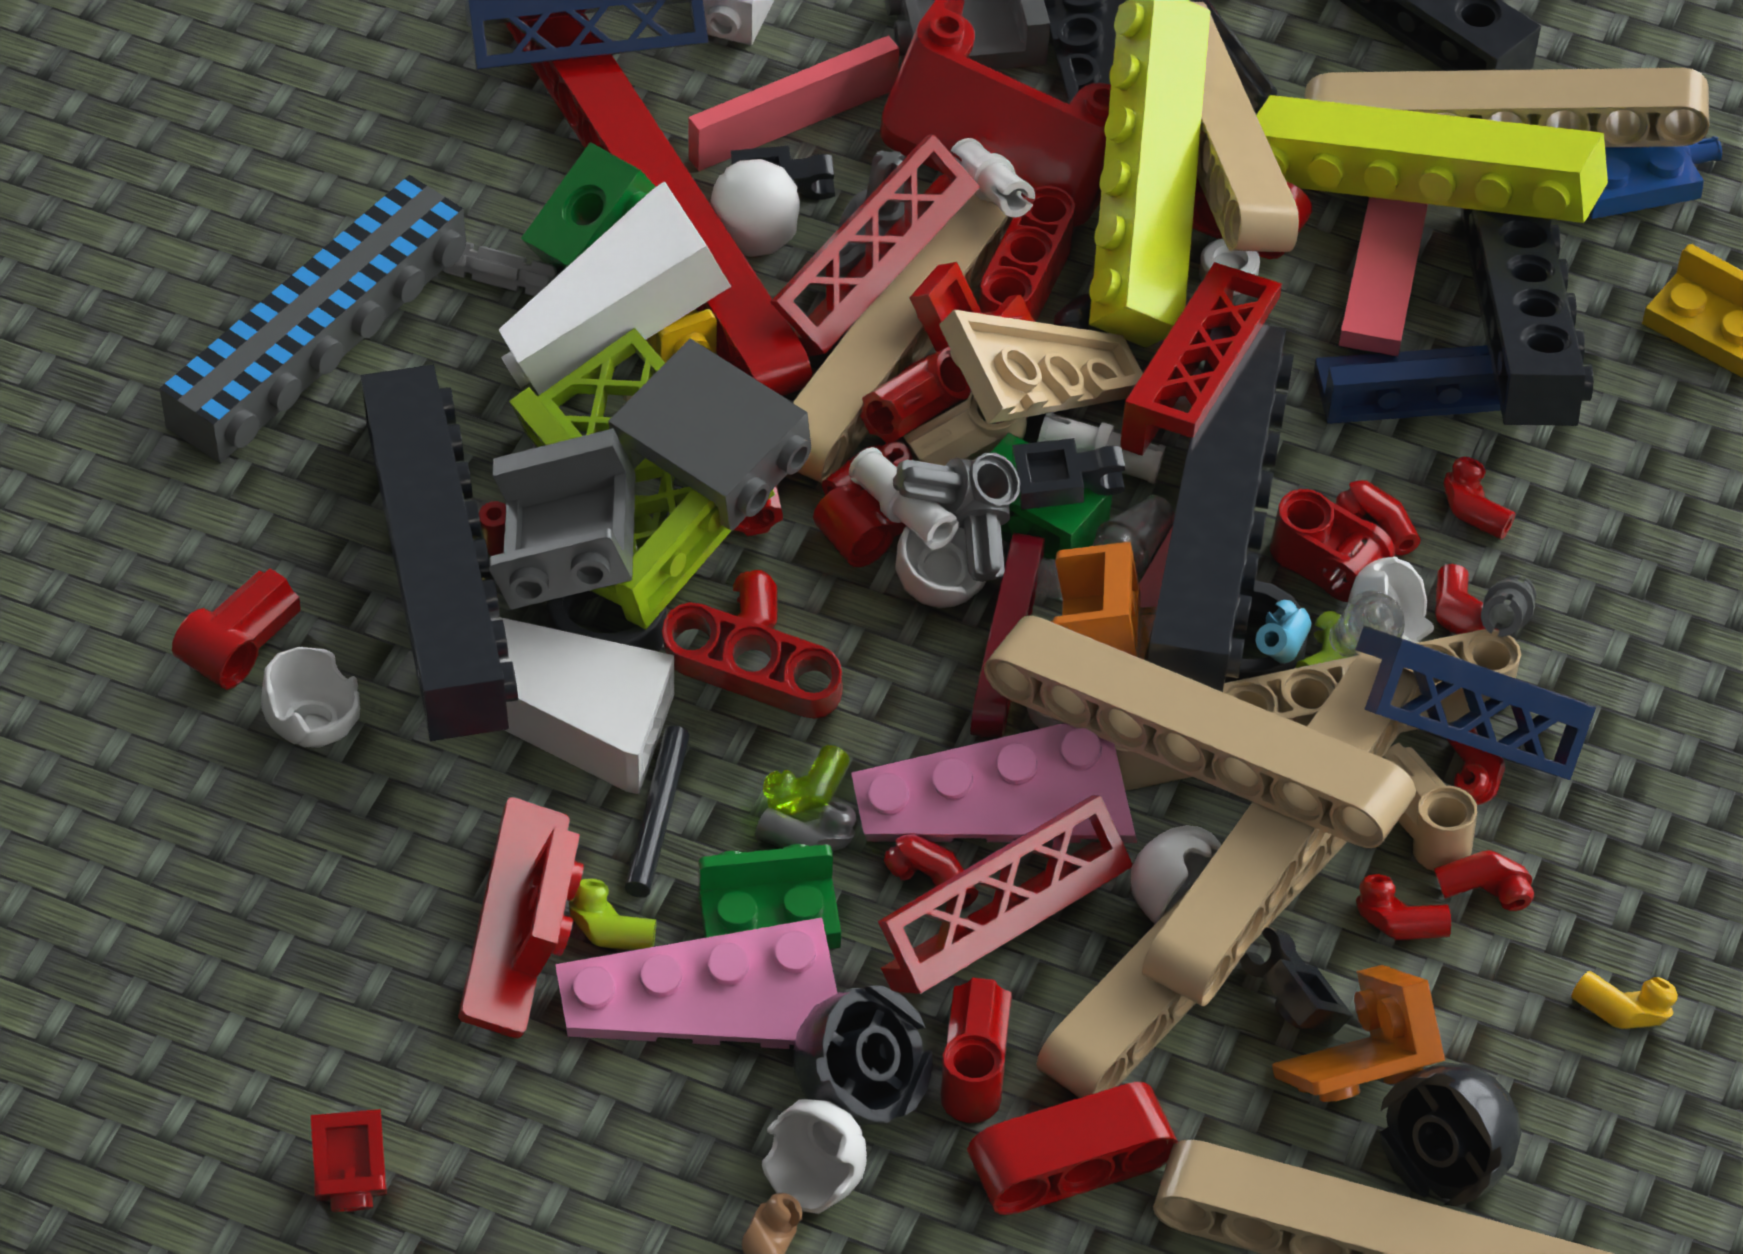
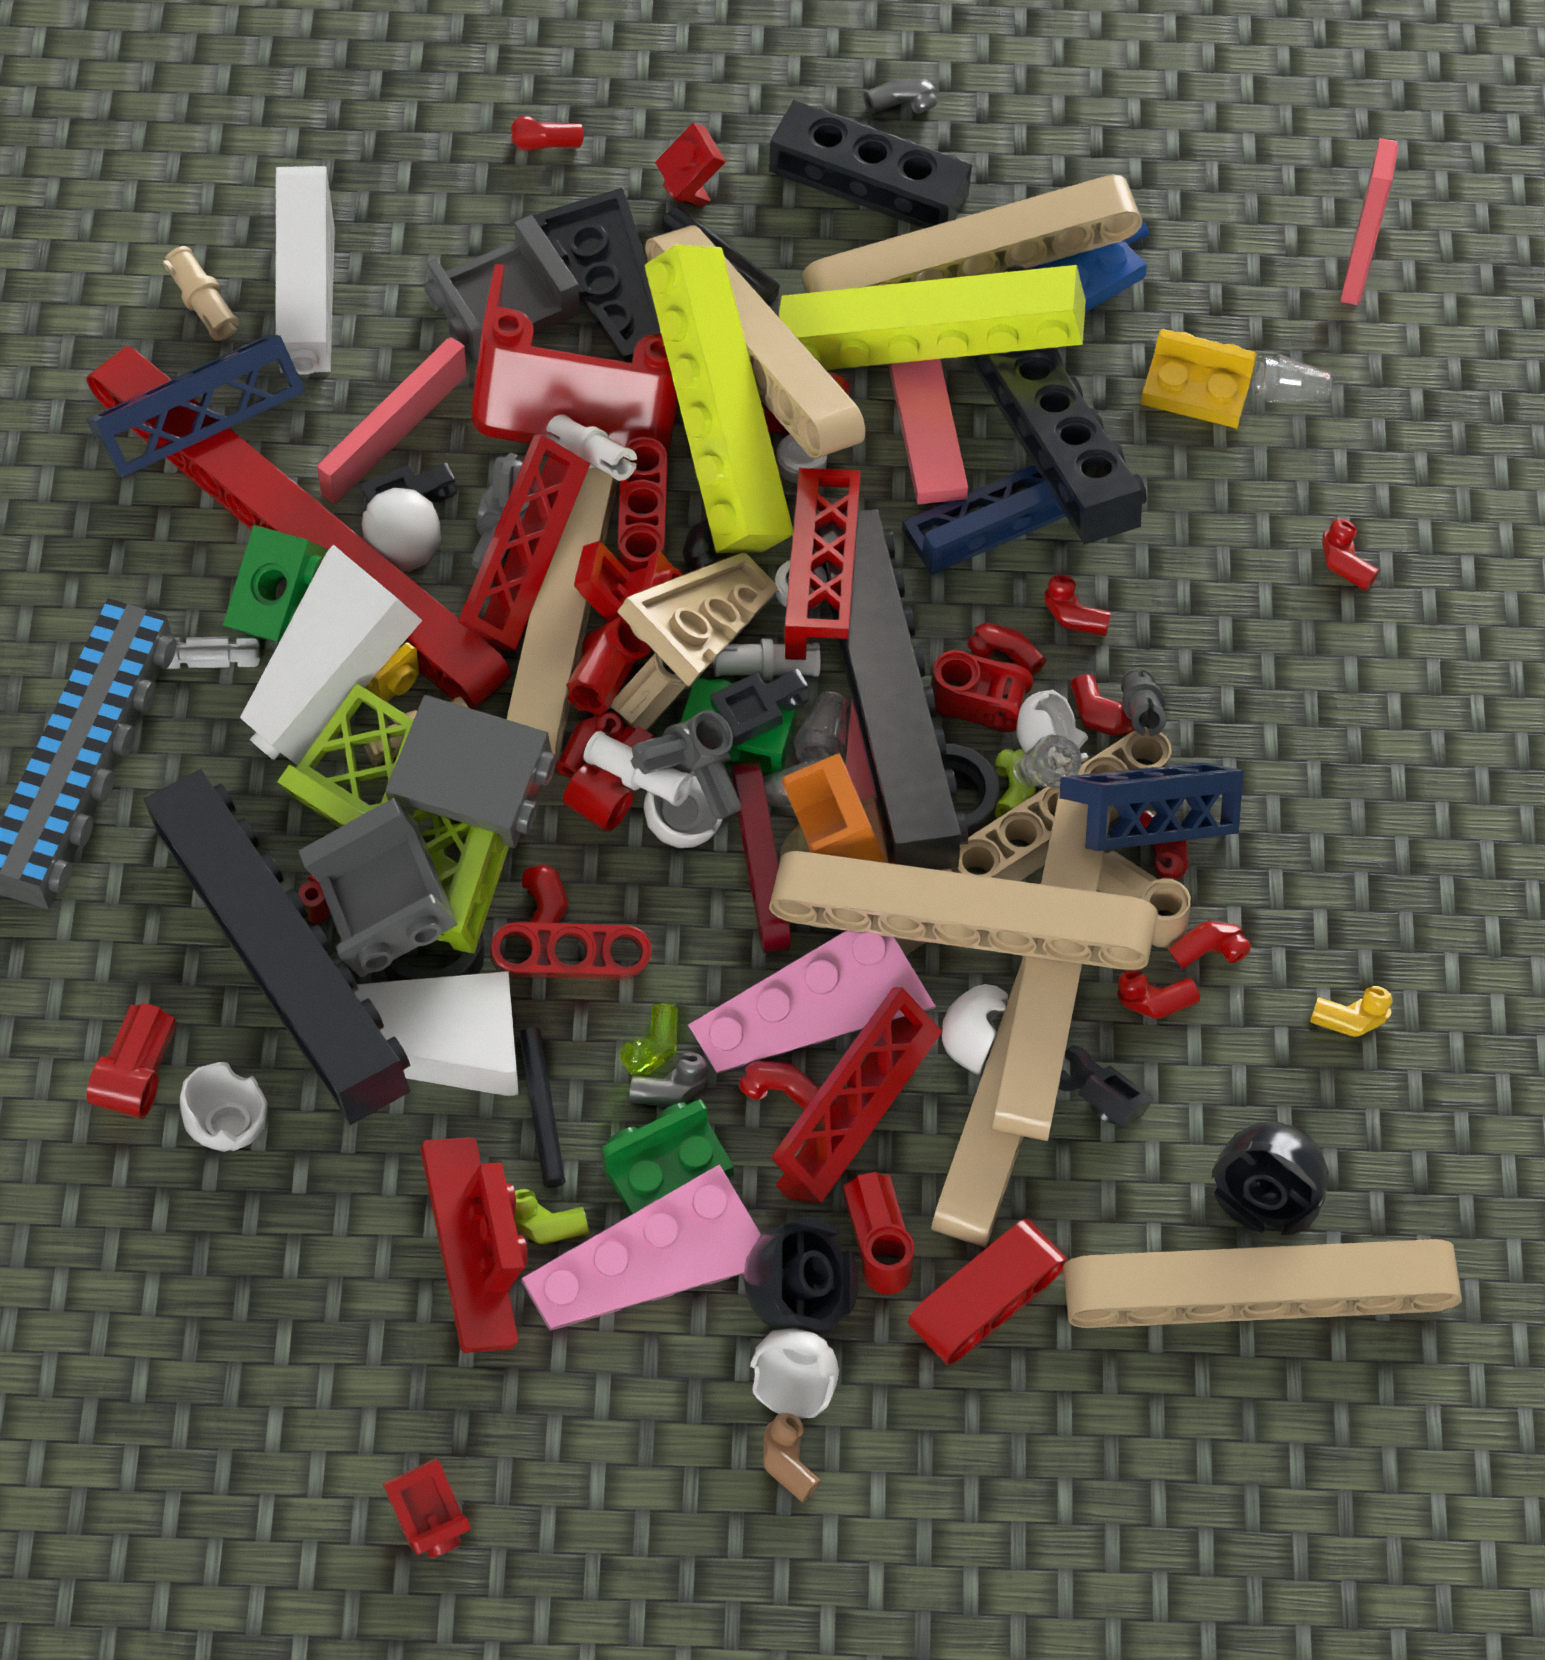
camera: 20 degrees left, 10 degrees up
medium azure arm [1256,600,1311,663] -> none
orange bracket [1272,965,1445,1102] -> none

